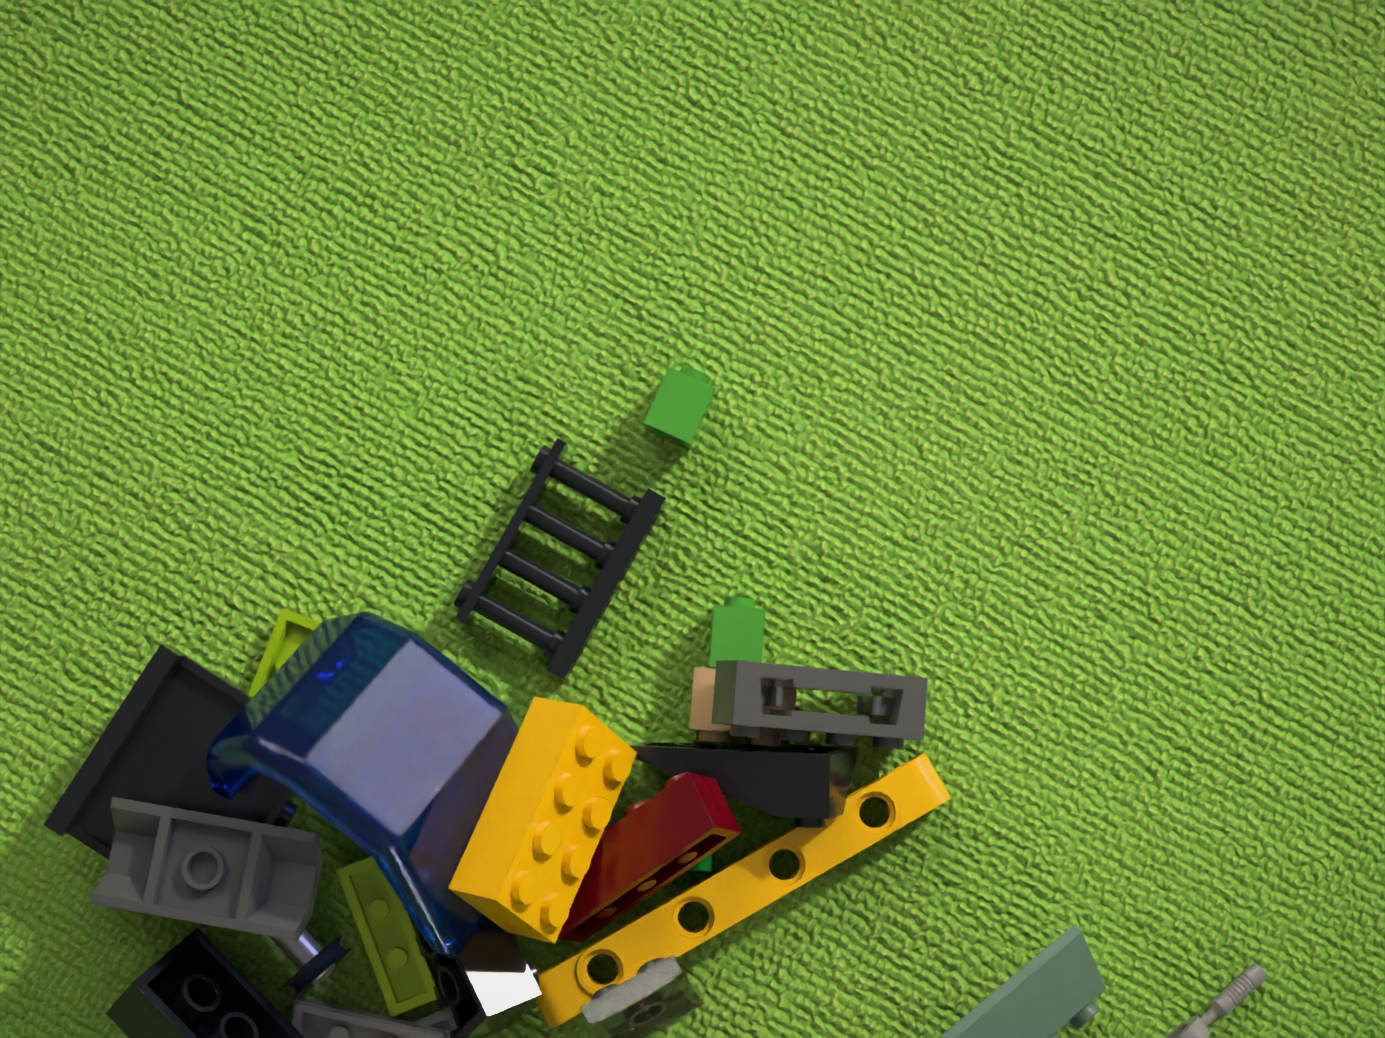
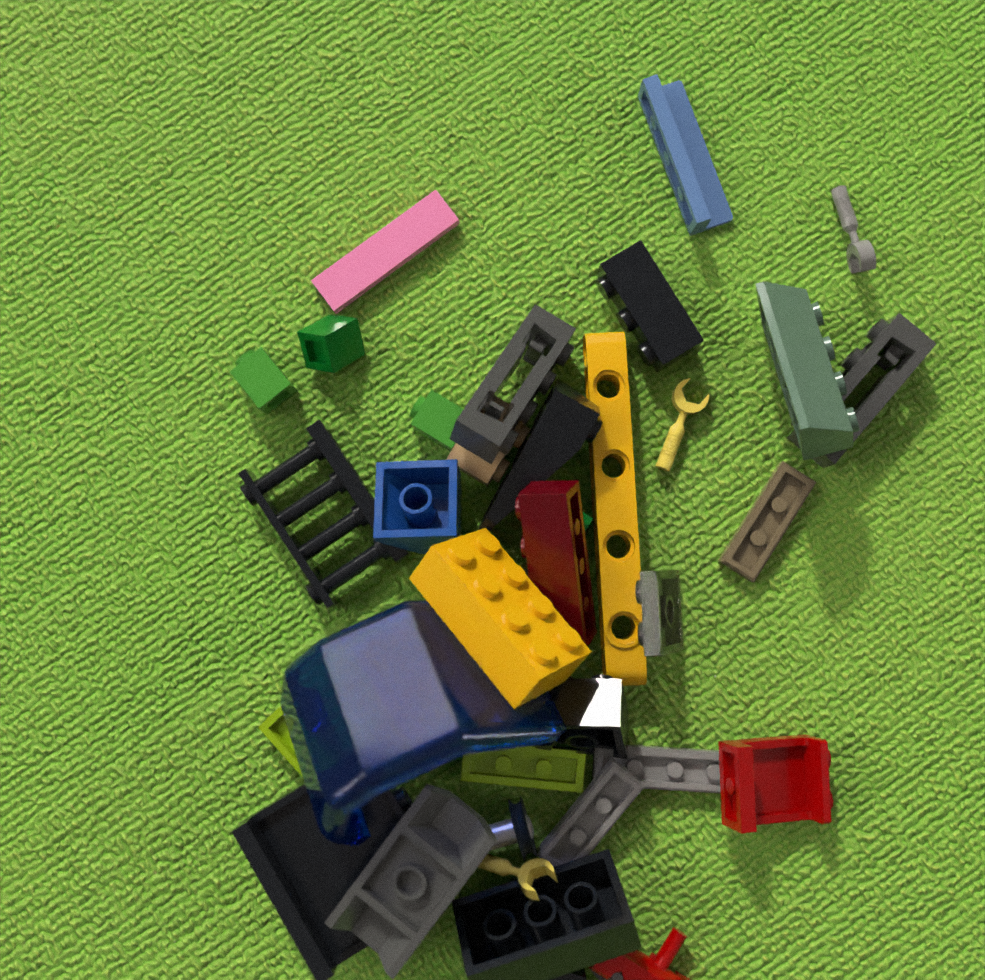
camera: 60 degrees left, 0 degrees up
none -> green panel [297,314,365,373]
none -> bright pink tile [311,190,459,314]
none -> blue slope [373,459,462,554]
none -> light yellow piece [477,854,558,901]
none -> black brick [596,240,704,372]
none -> medium blue panel [637,74,733,236]
none -> light yellow piece [655,378,709,472]

